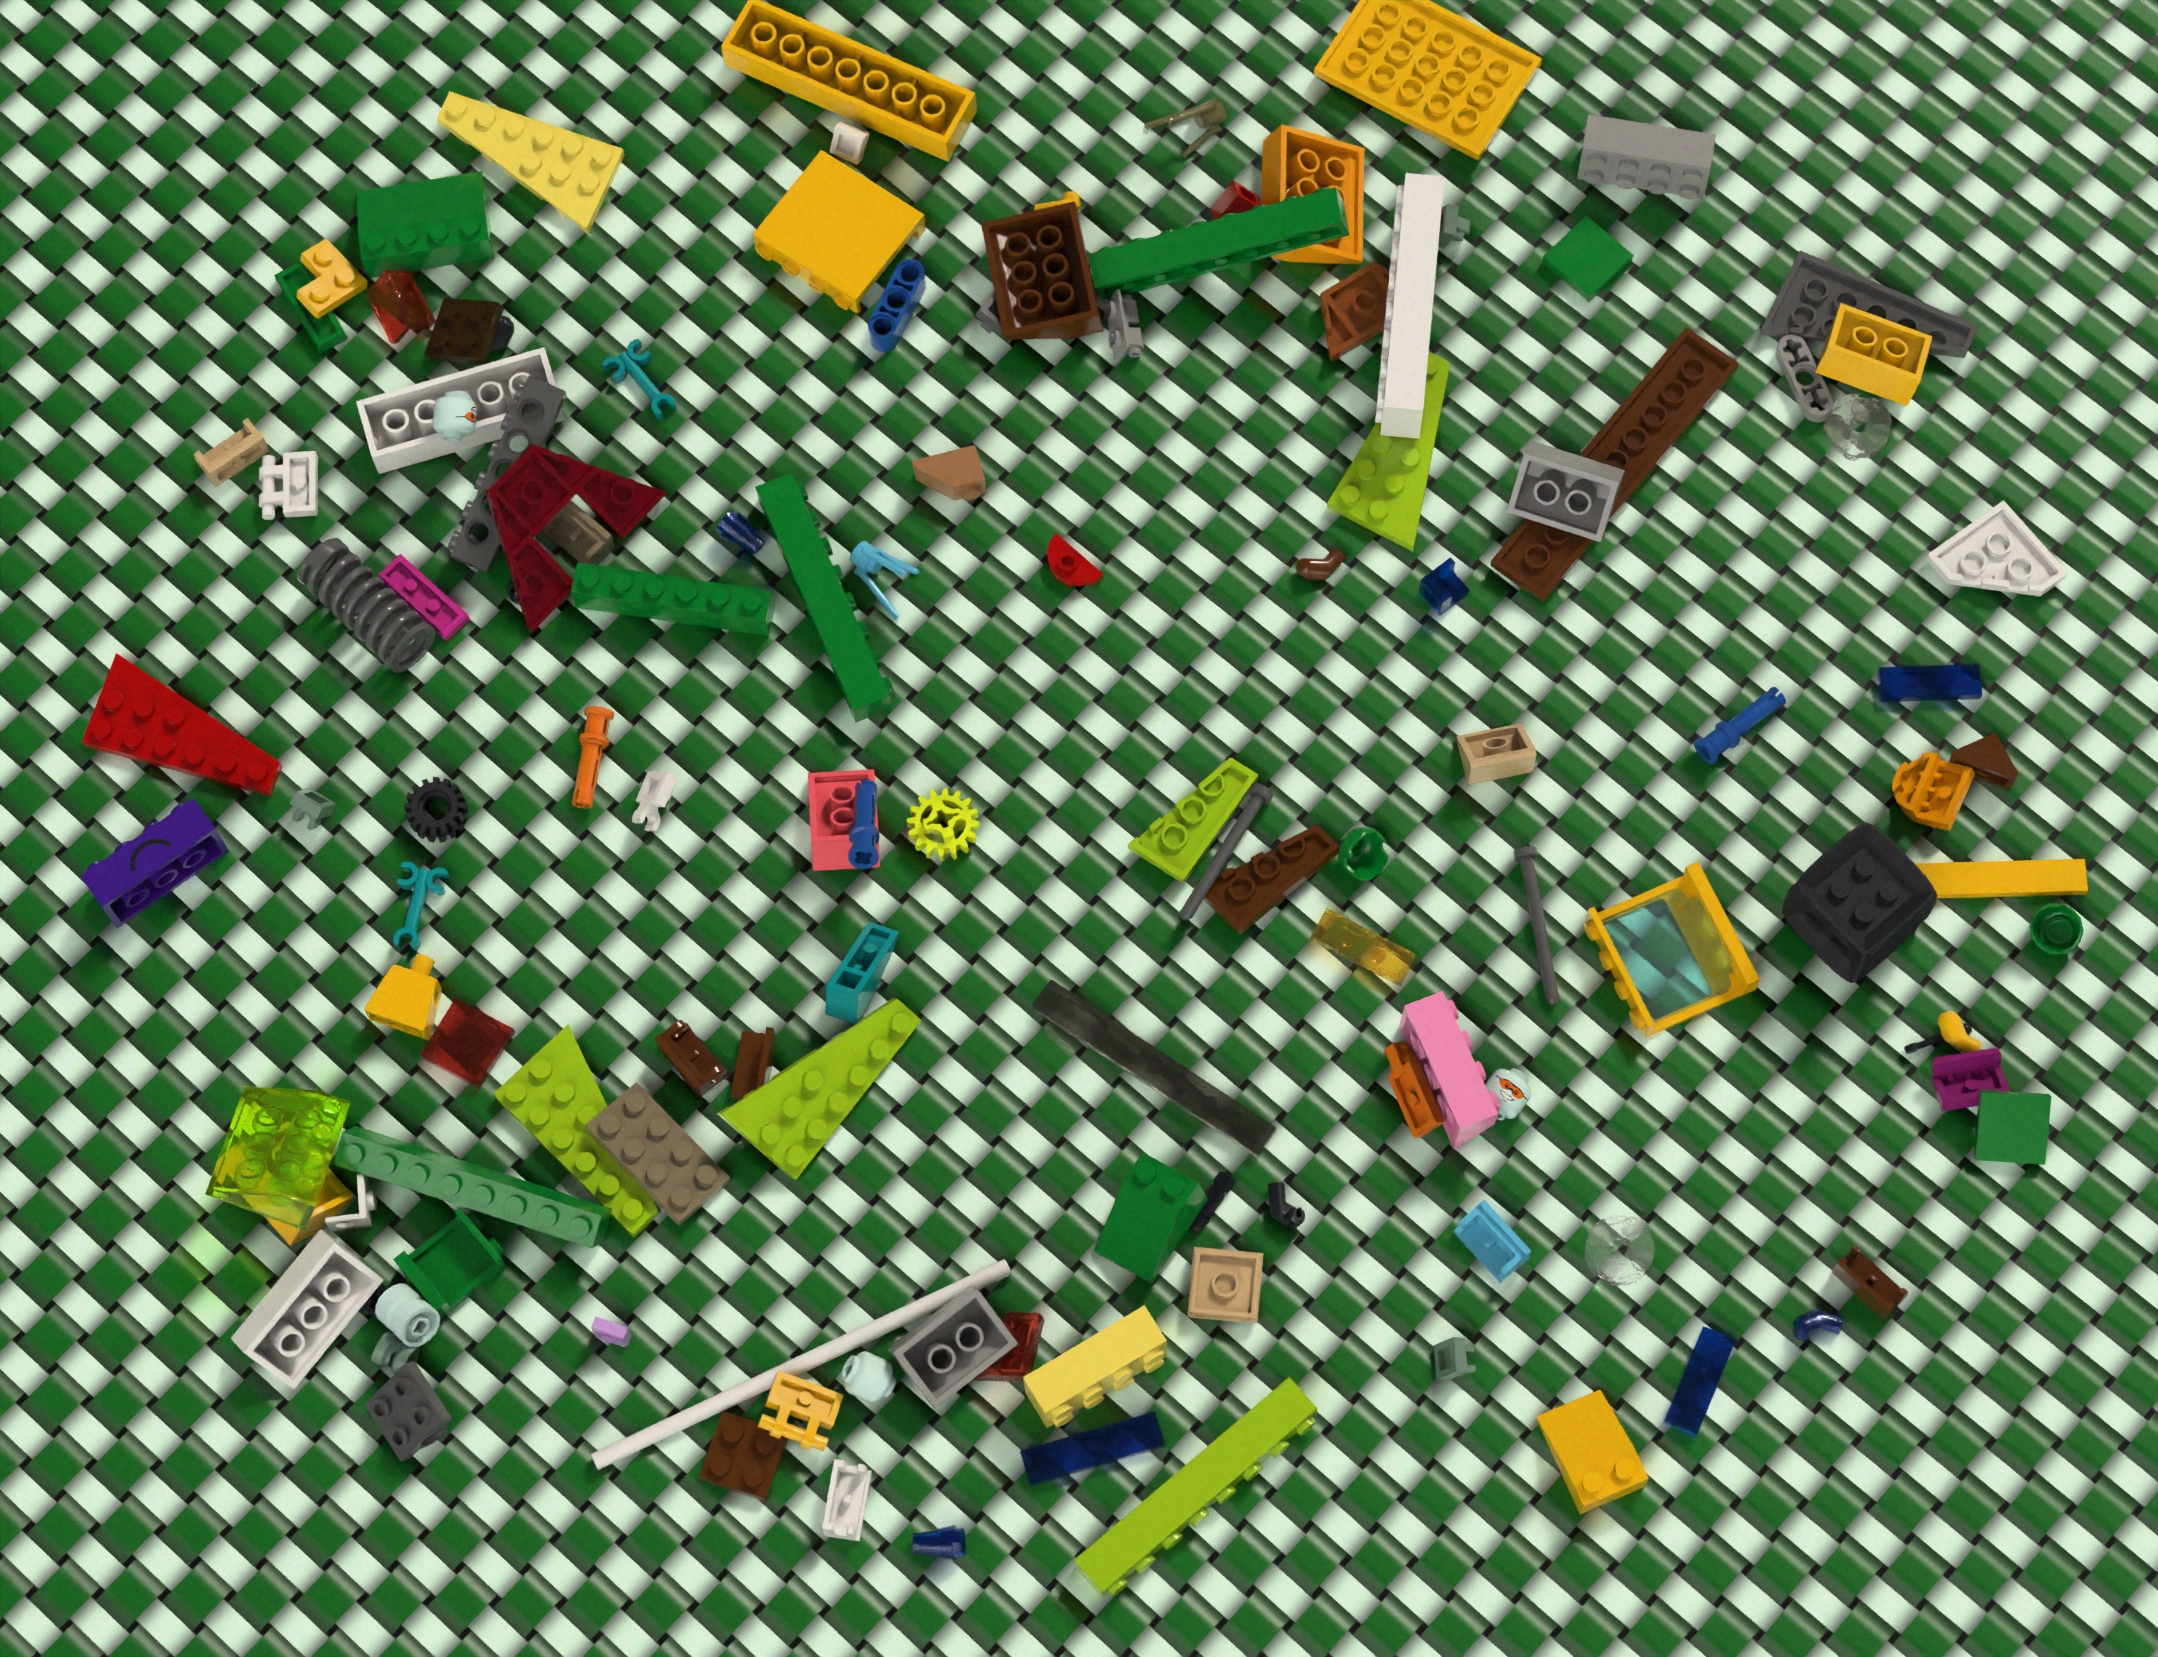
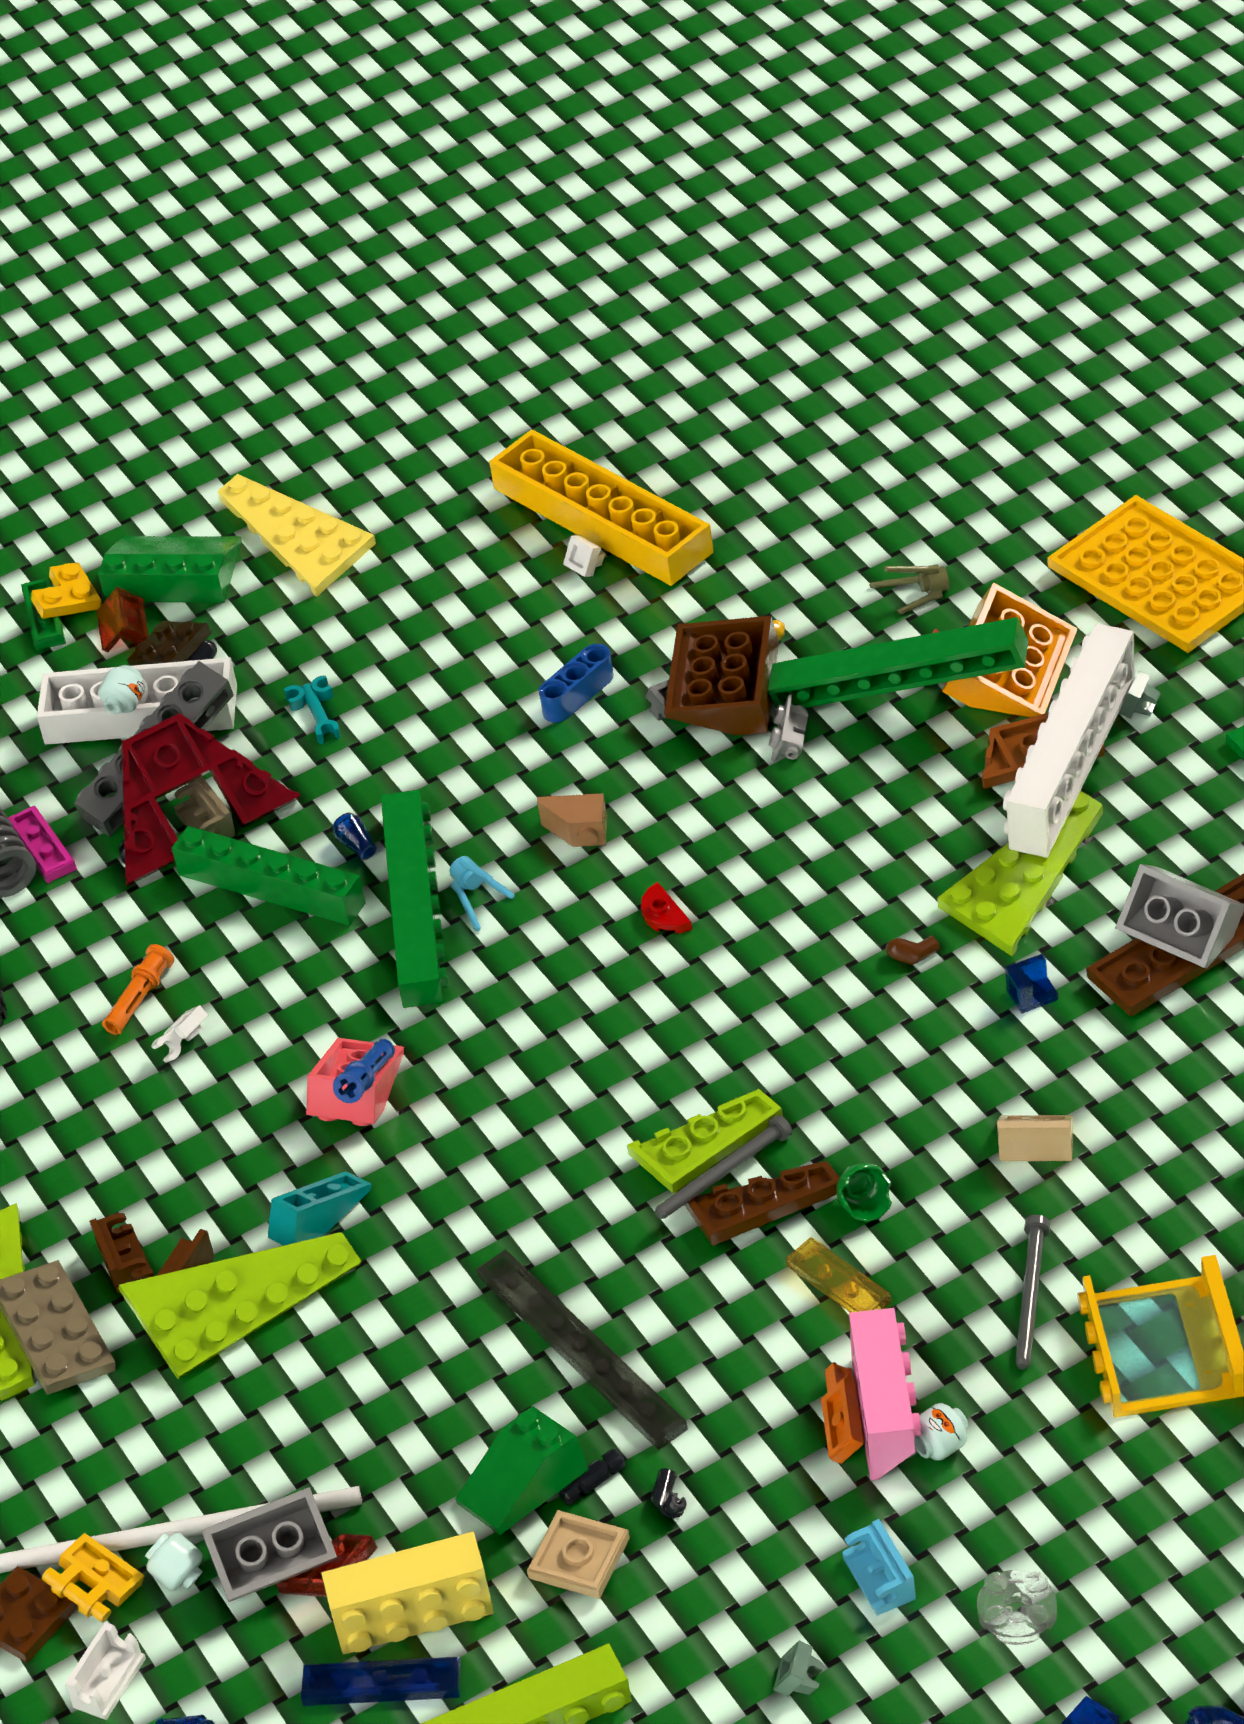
camera: 20 degrees right, 25 degrees down
yellow panel [753,150,926,314] -> none
neon yellow gear [907,788,980,861] -> none

